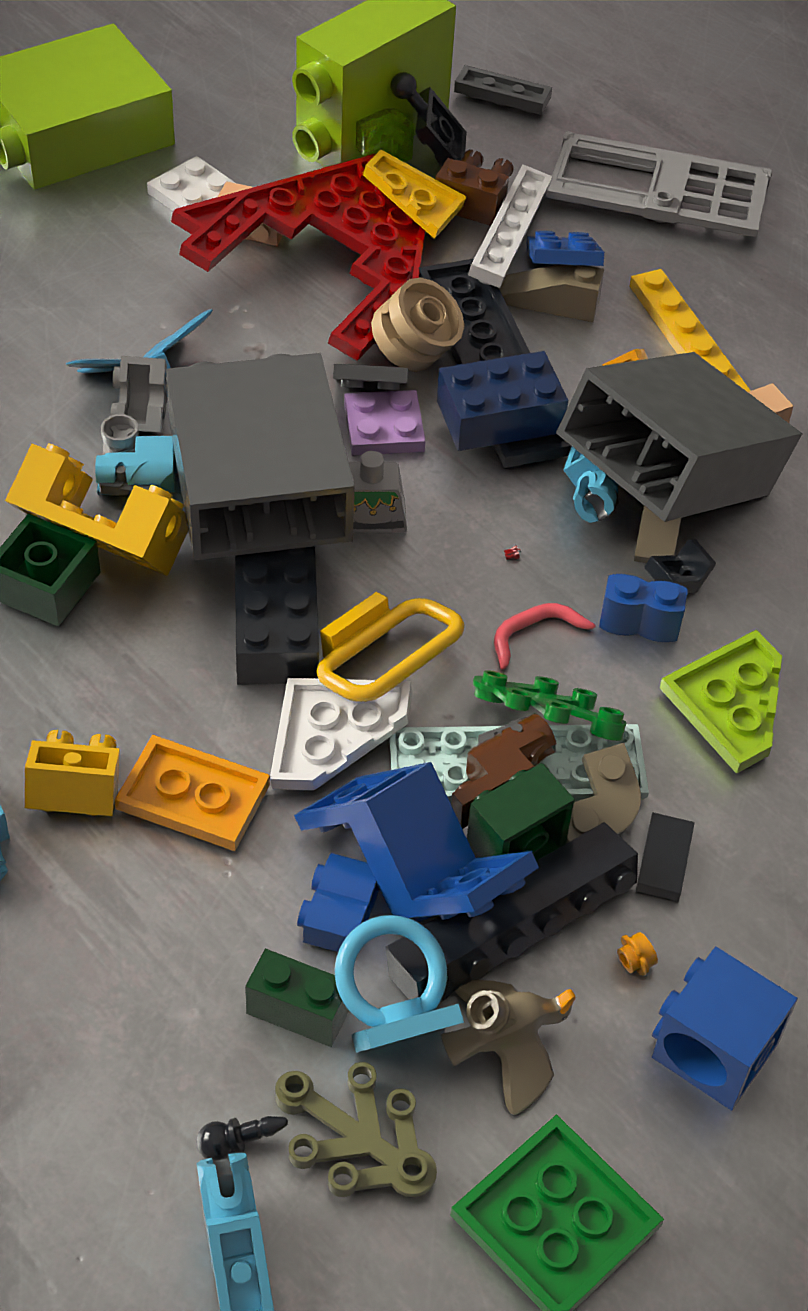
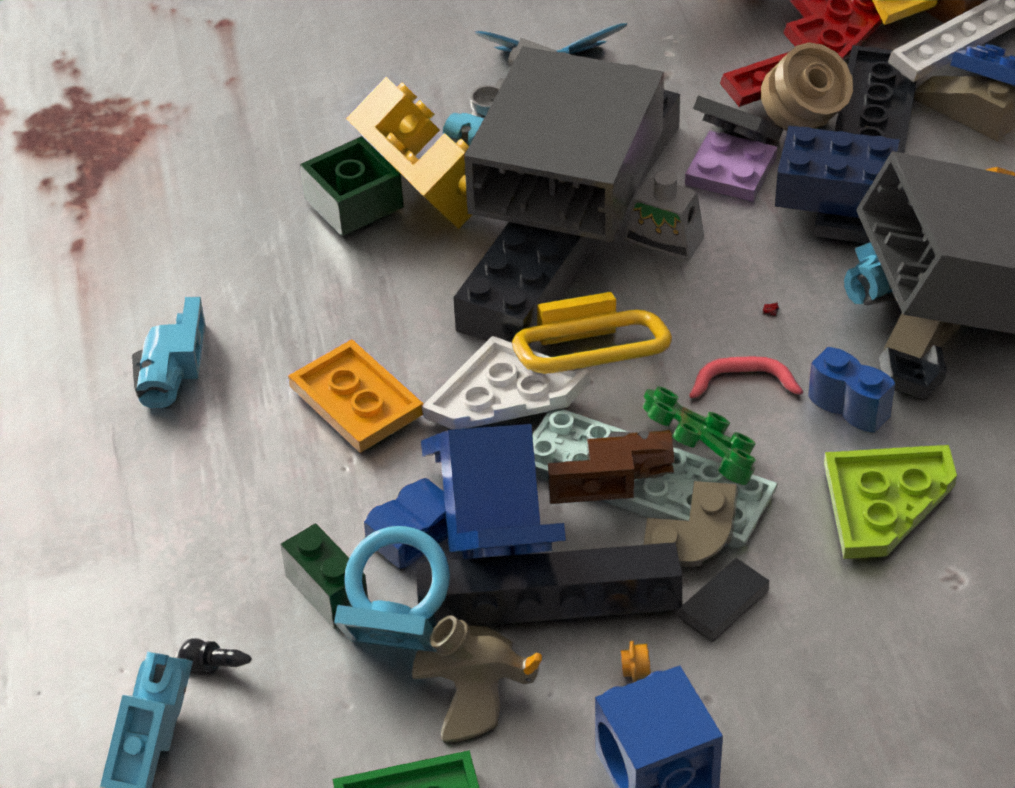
camera: 35 degrees right, 5 degrees down
yellow brick [25,730,120,816] -> none
olive plant [275,1062,437,1197] -> none
dark green brick [467,763,575,861] -> none

